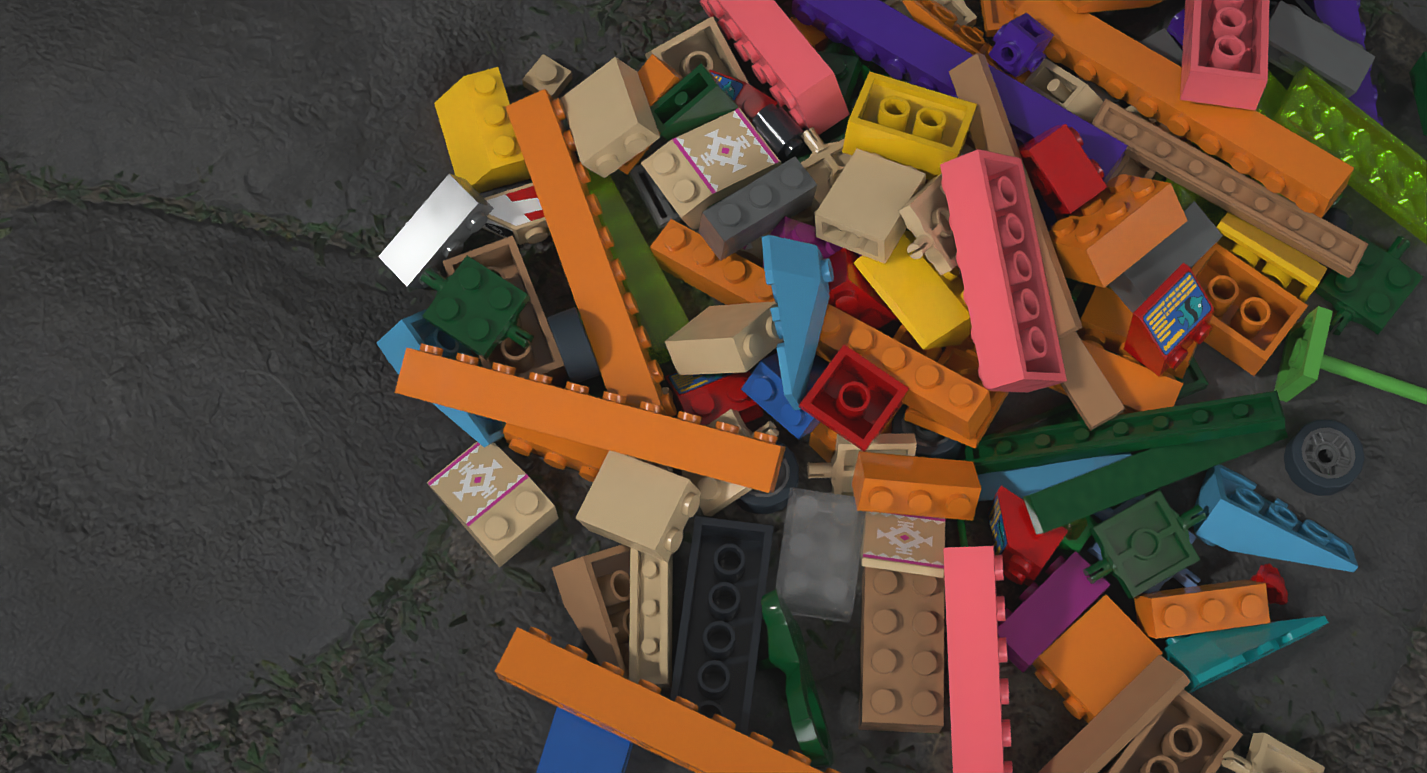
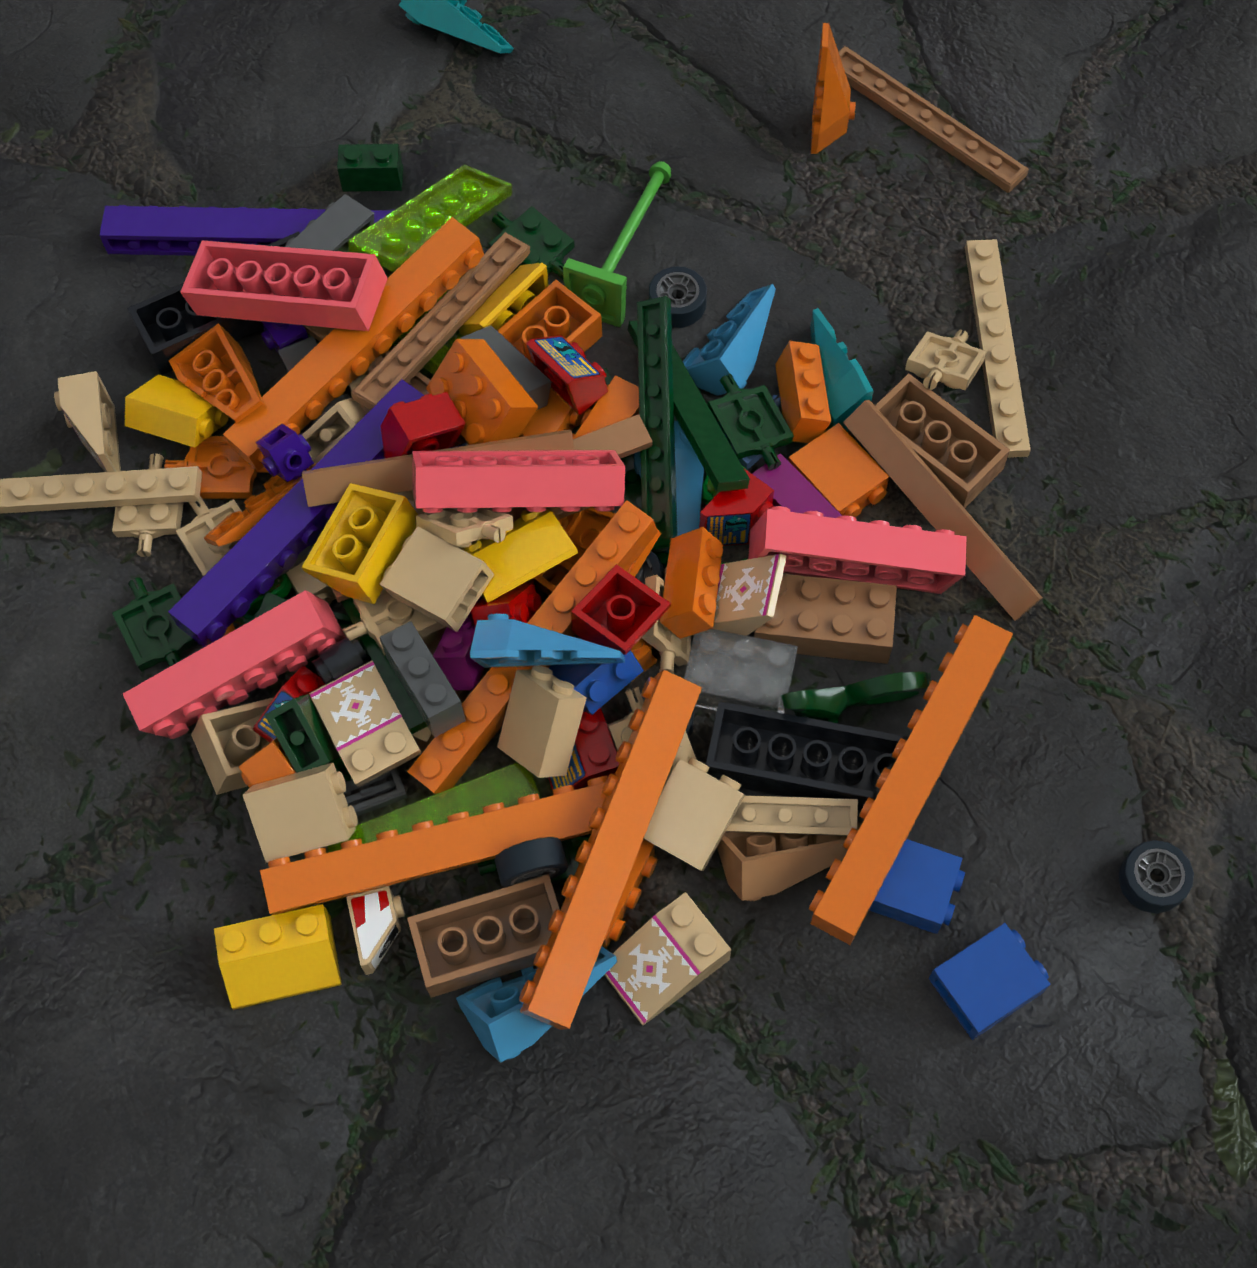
camera: 85 degrees left, 5 degrees down
brick [378,174,494,290] -> none
dark green plate [420,255,534,360] -> none
tan plate [522,54,572,100] -> none
red piece [1250,563,1288,605] -> none

